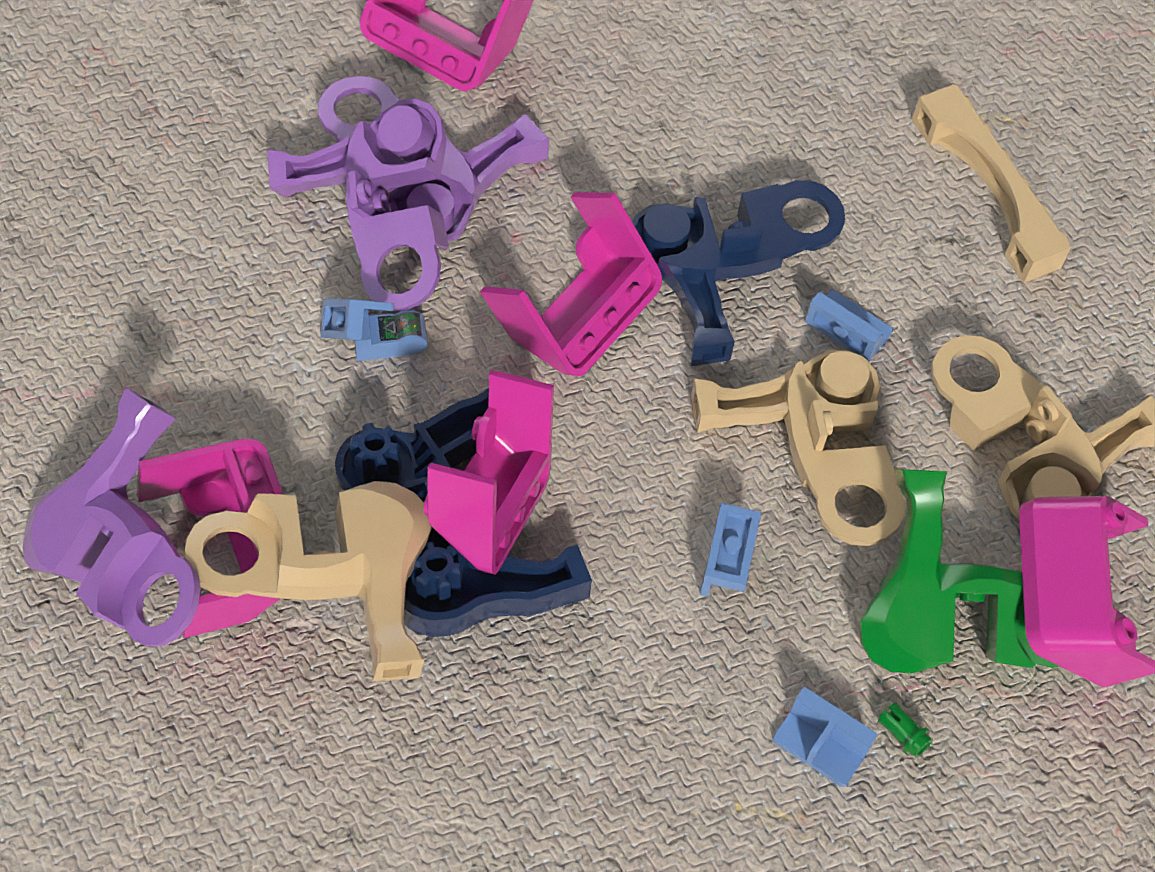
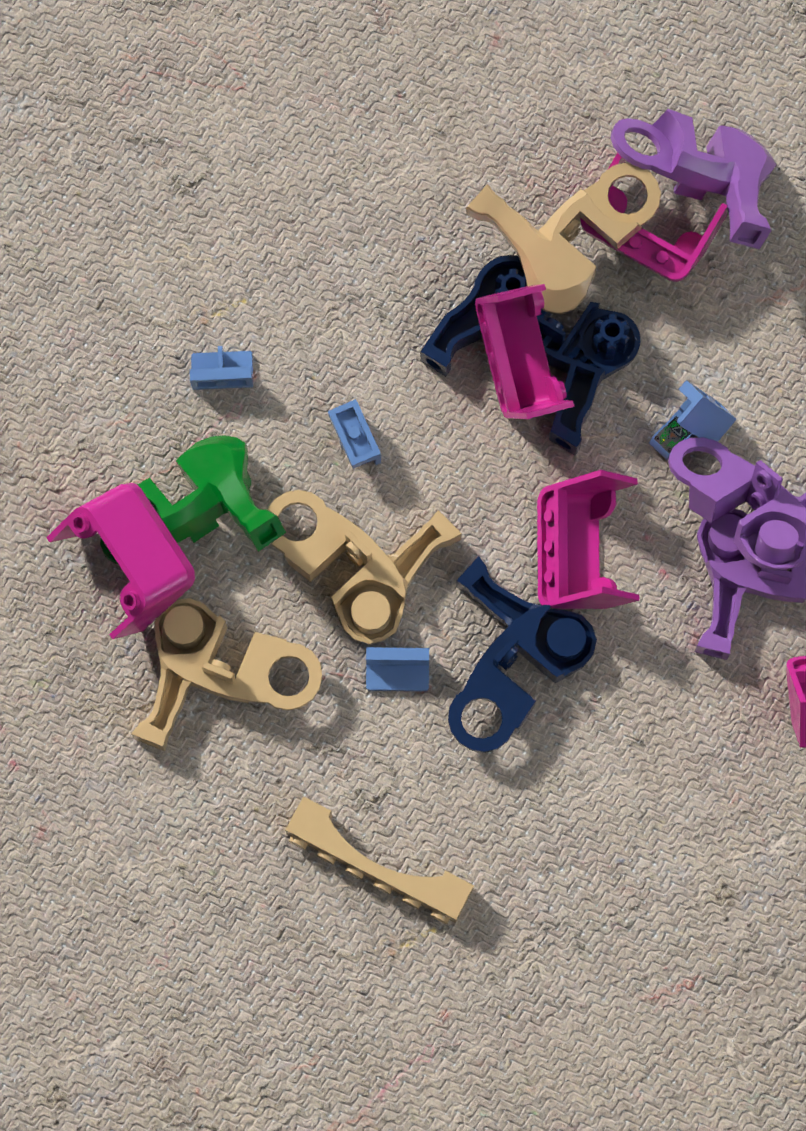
camera: 150 degrees right, 15 degrees up
green pin [877,702,933,758] -> none

